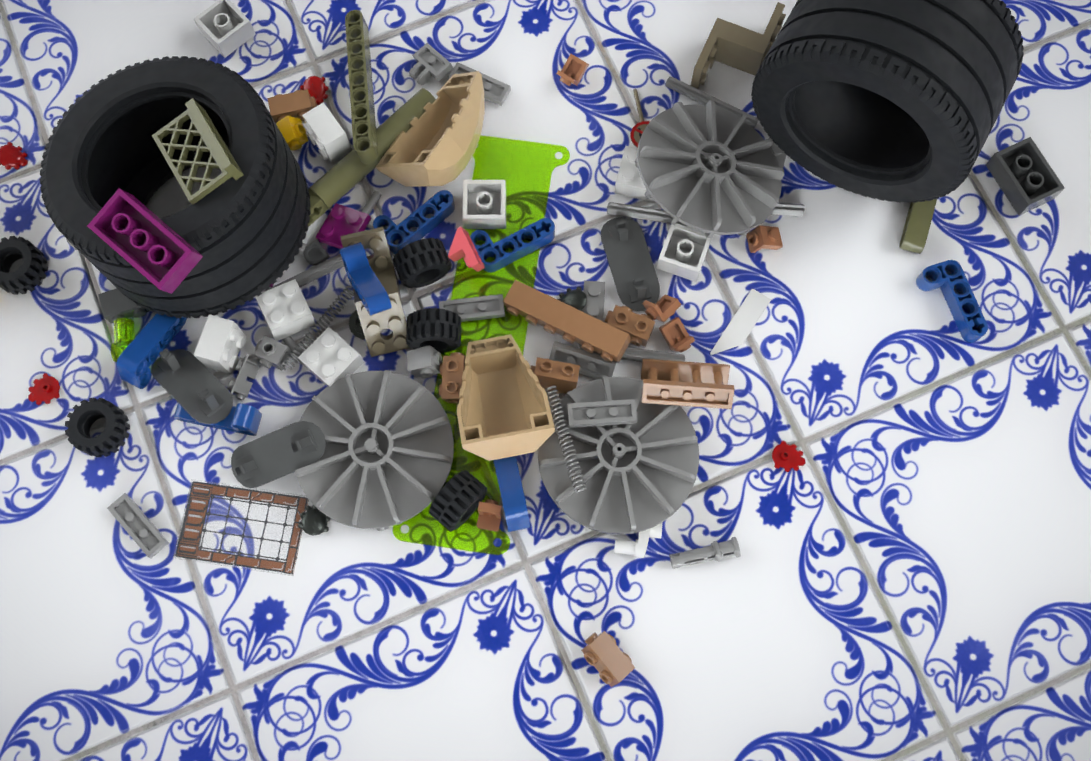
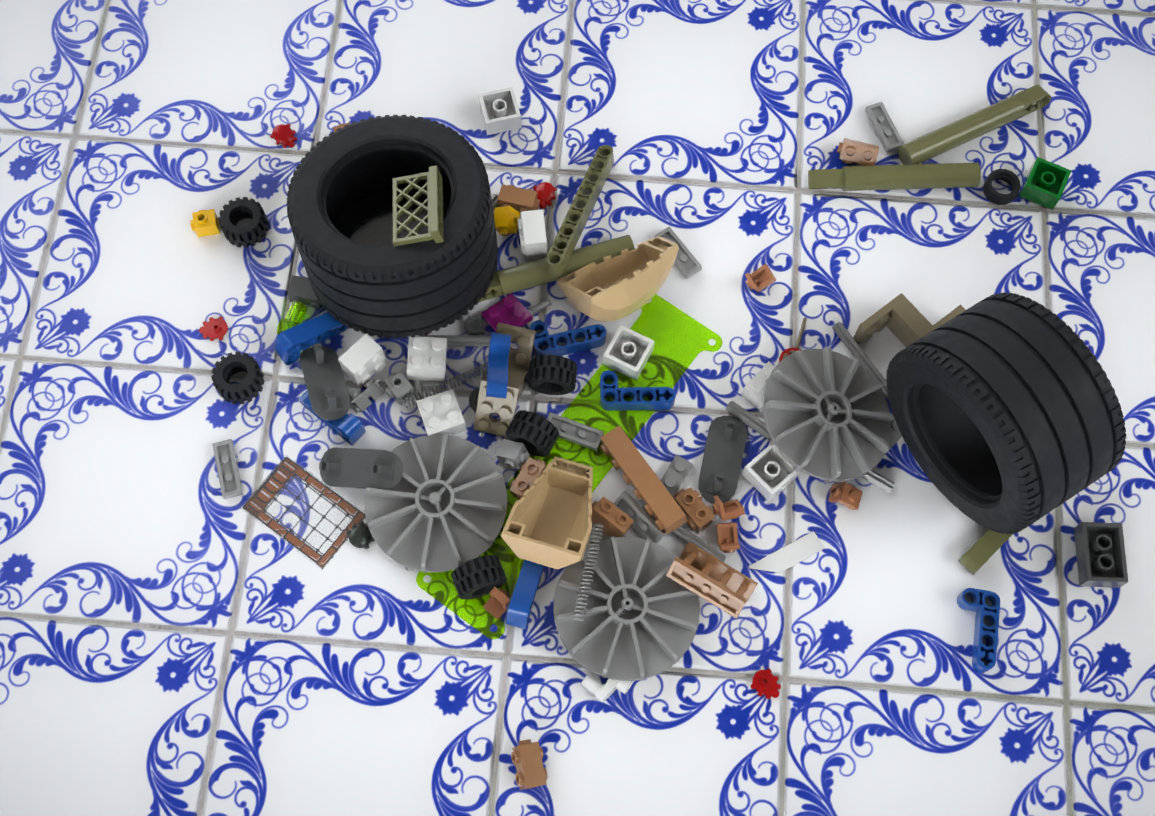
camera: 25 degrees right, 5 degrees down
magenta brick [87,188,203,294] -> none
light grey hinge [409,43,454,86] -> none
coral slope [448,226,485,272] -> none
pearl dark grey piece [557,287,587,311] -> none
light grey plate [567,399,637,428] -> none
light grey pin [669,537,741,569] -> none

